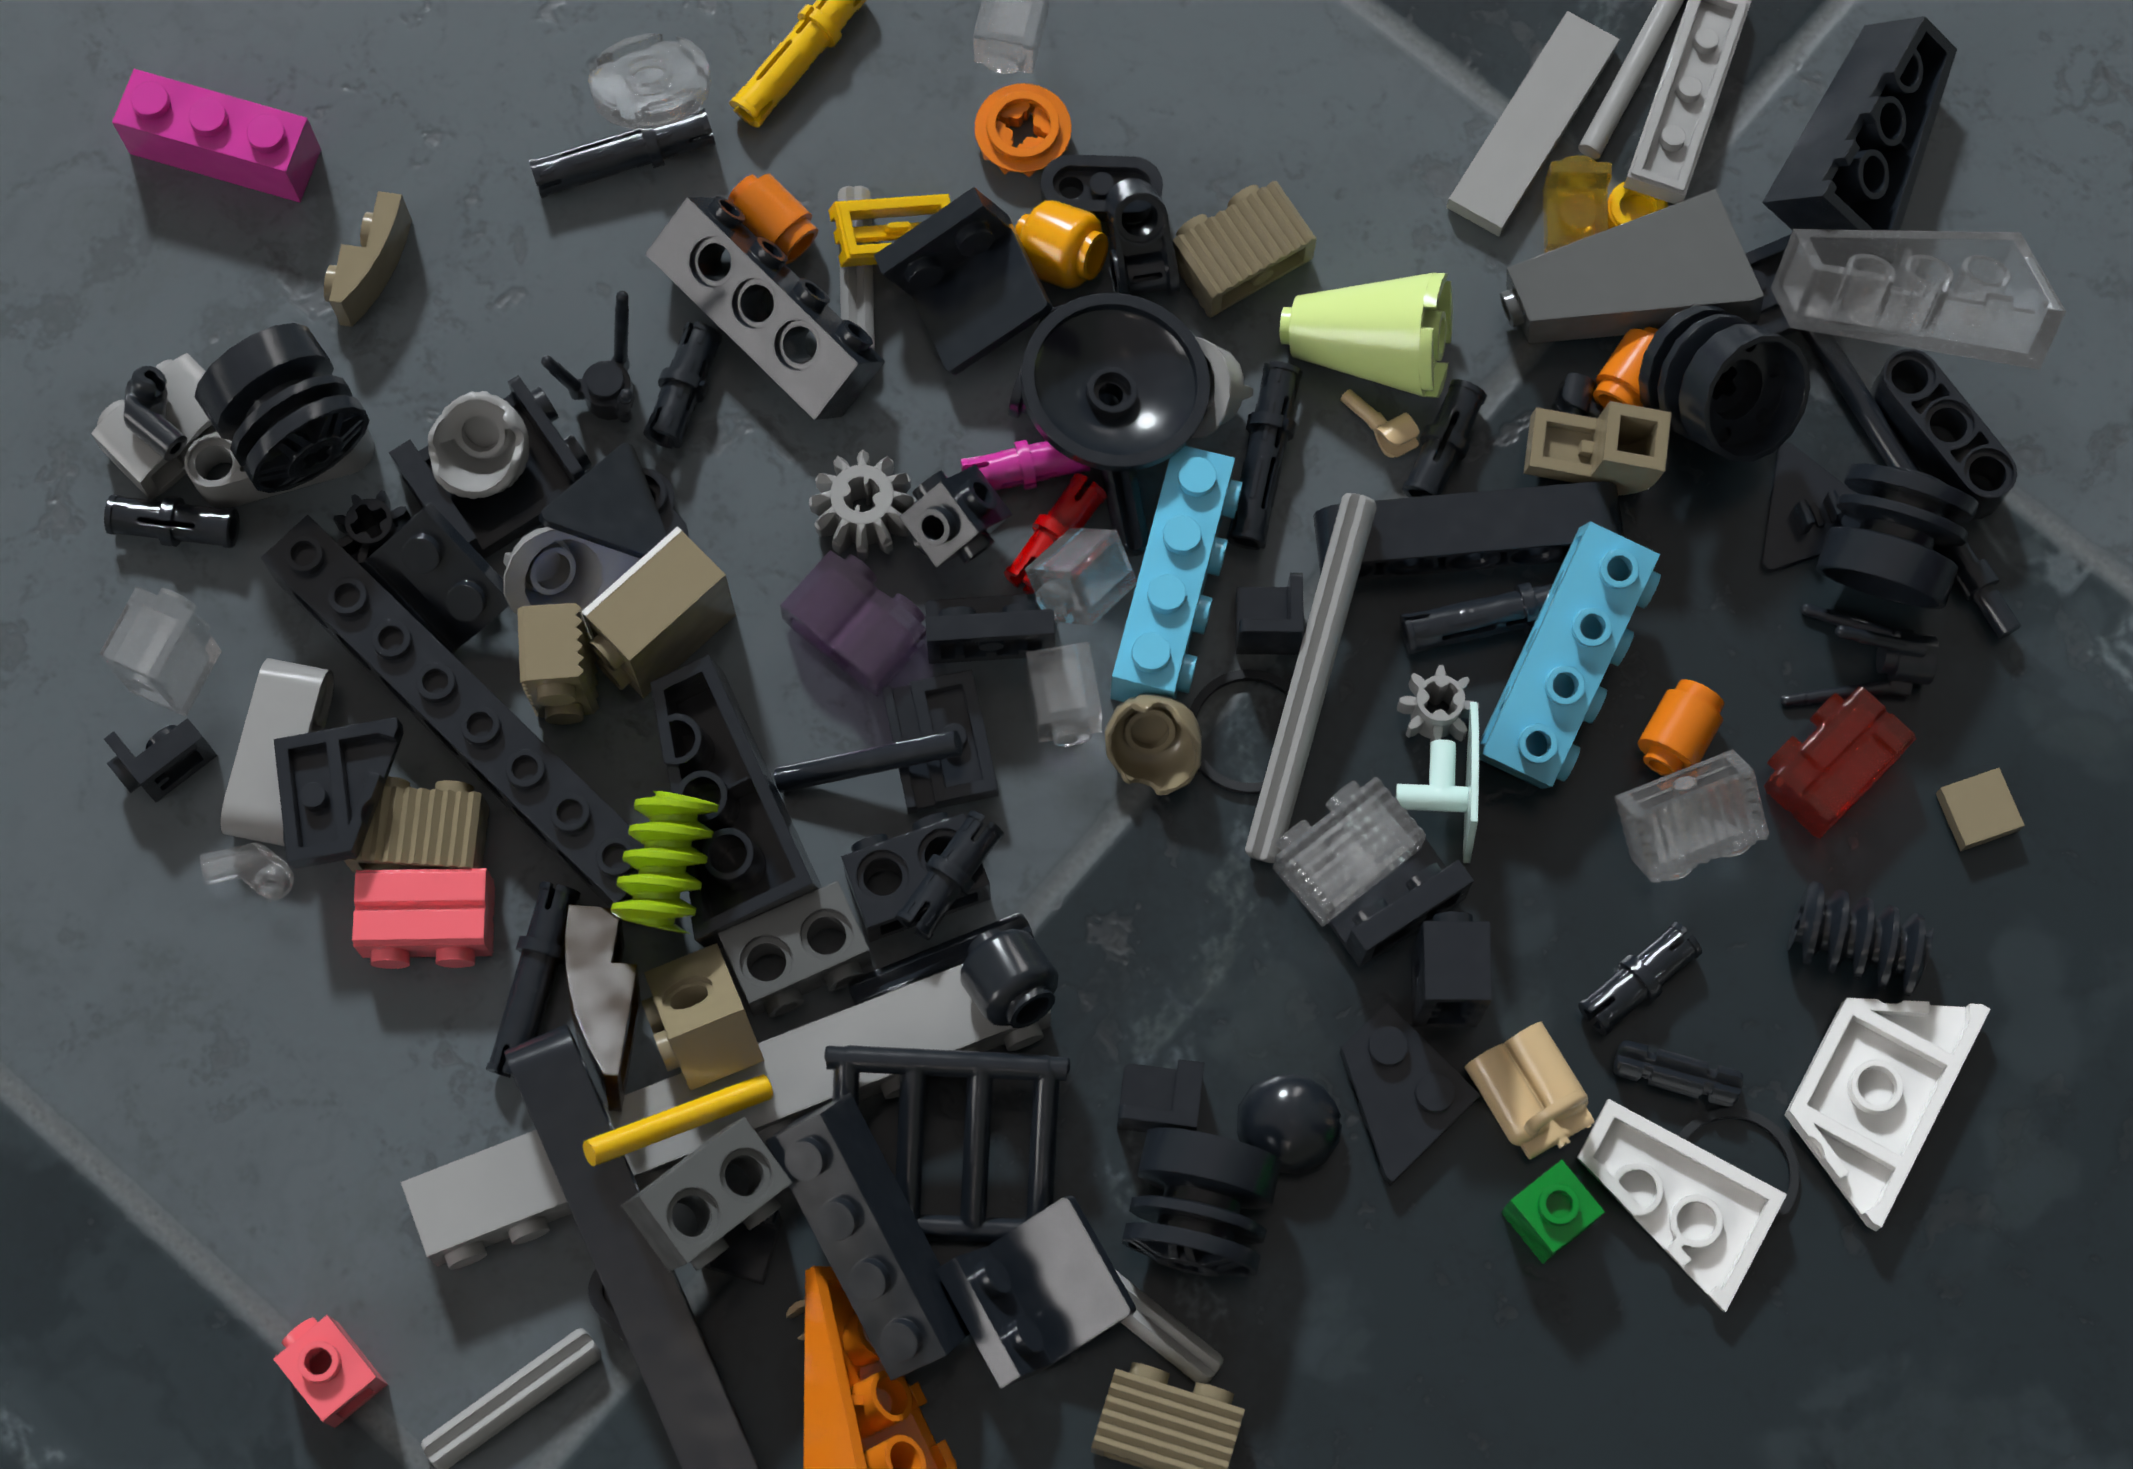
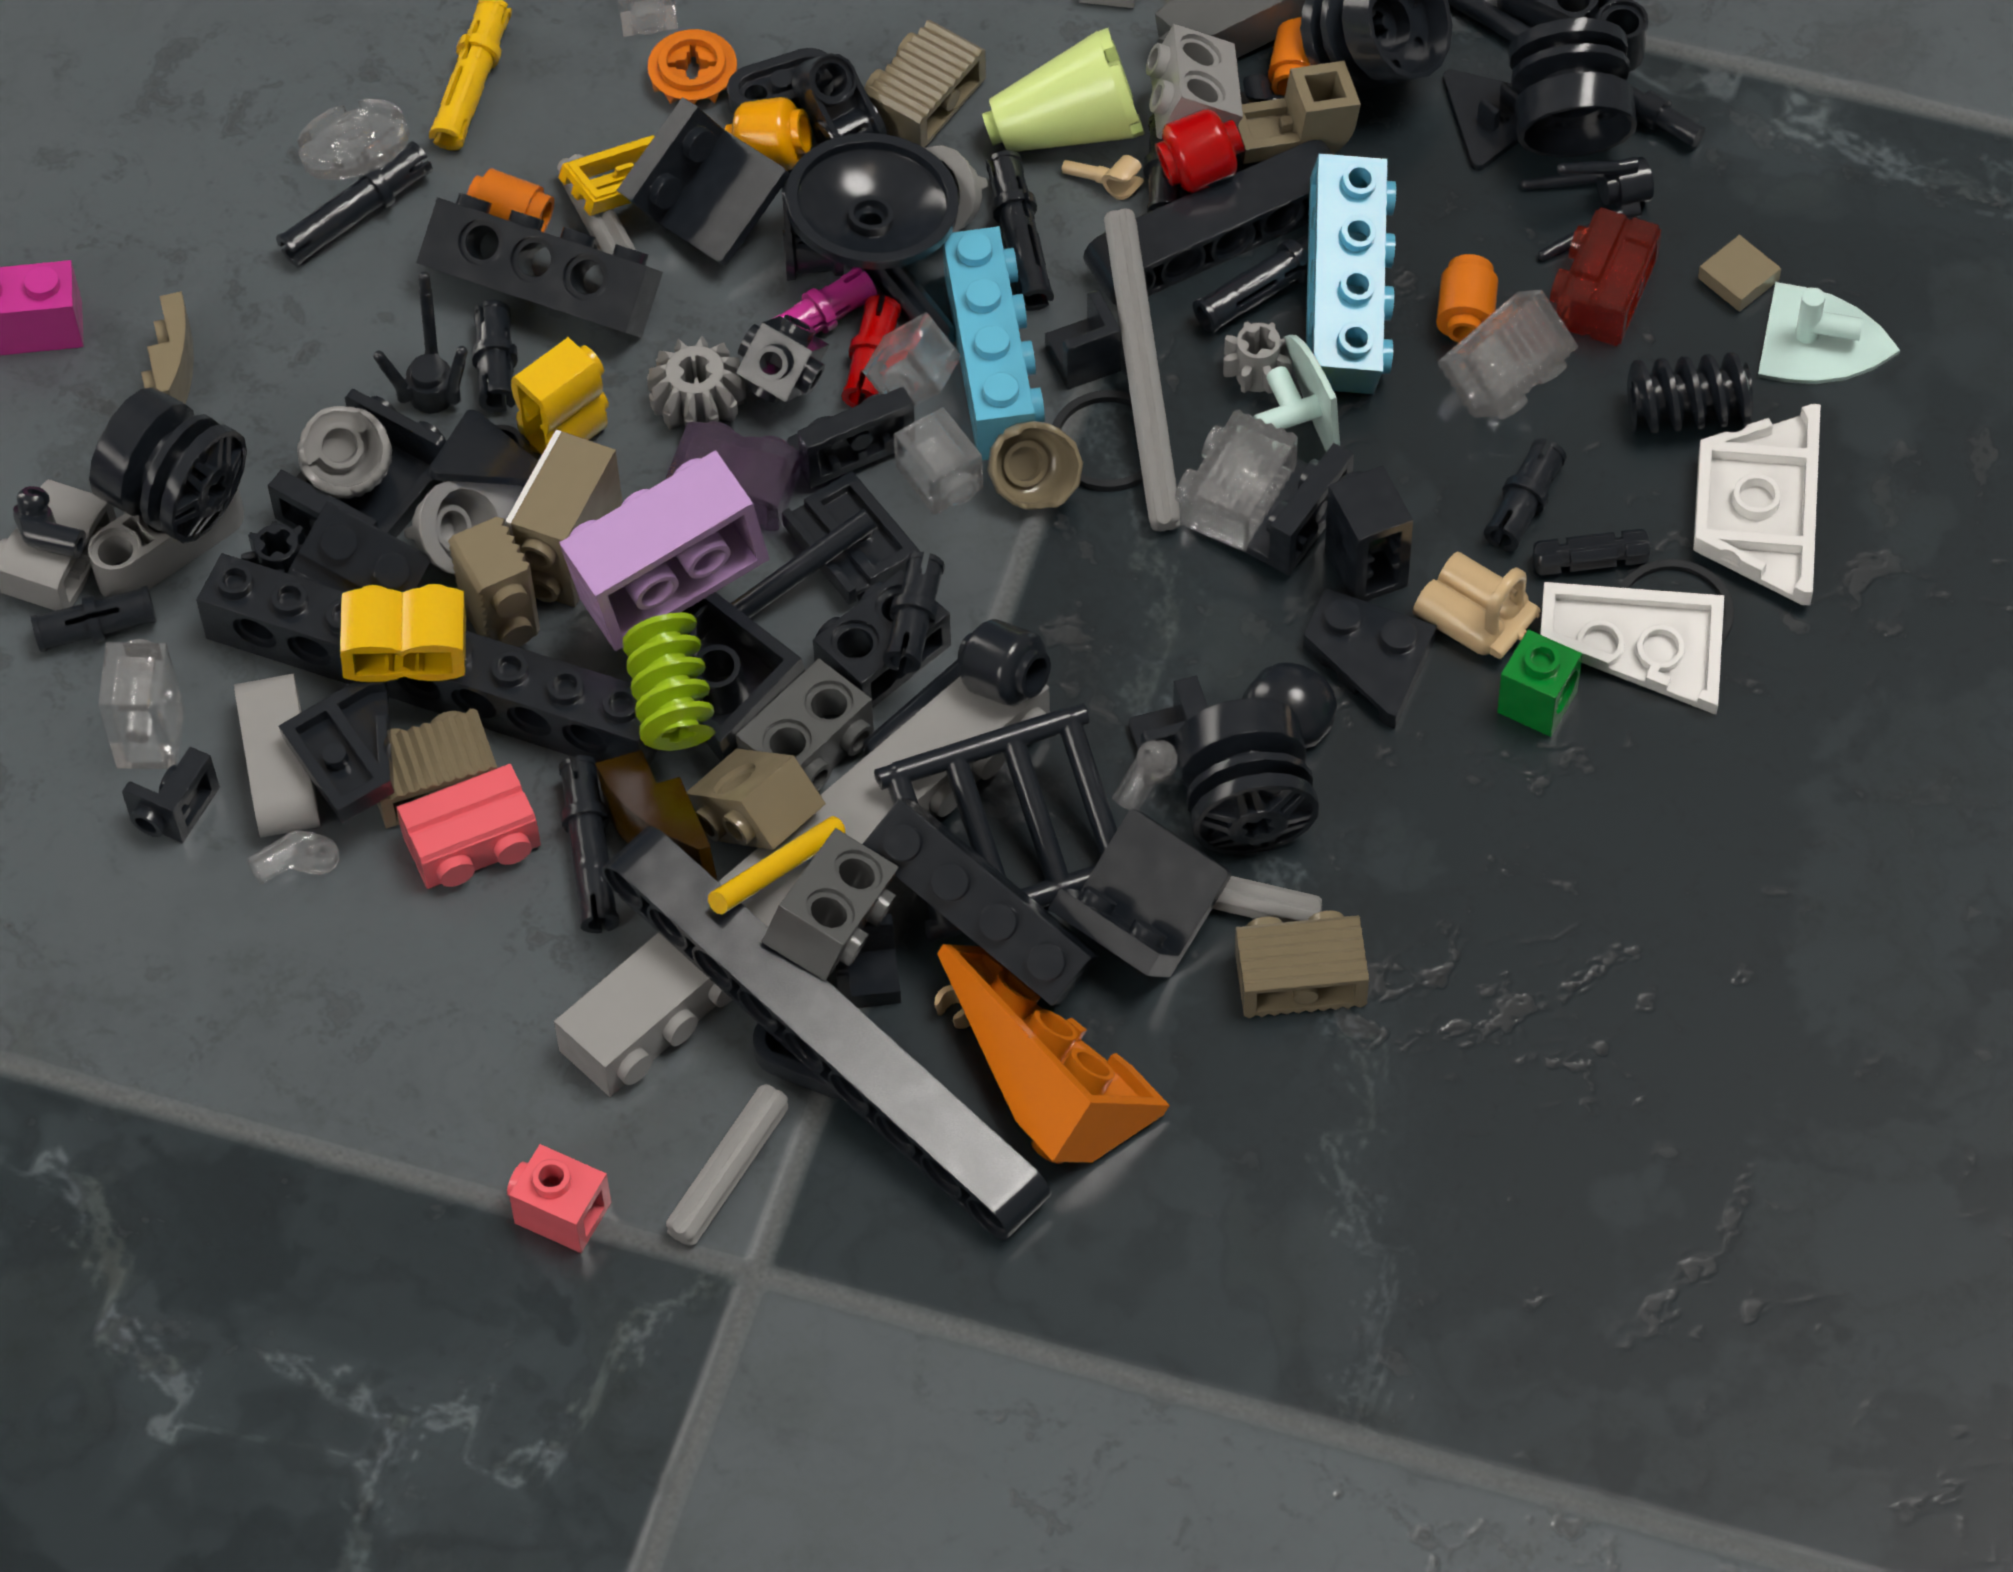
camera: 20 degrees left, 15 degrees down
none -> yellow brick [340,584,466,682]
none -> yellow brick [511,337,609,455]
none -> lavender brick [559,450,770,651]
none -> clear arm [1112,740,1178,810]
none -> light grey brick [1146,24,1243,139]
none -> red head [1155,109,1245,193]
none -> light aqua shield [1758,282,1900,385]

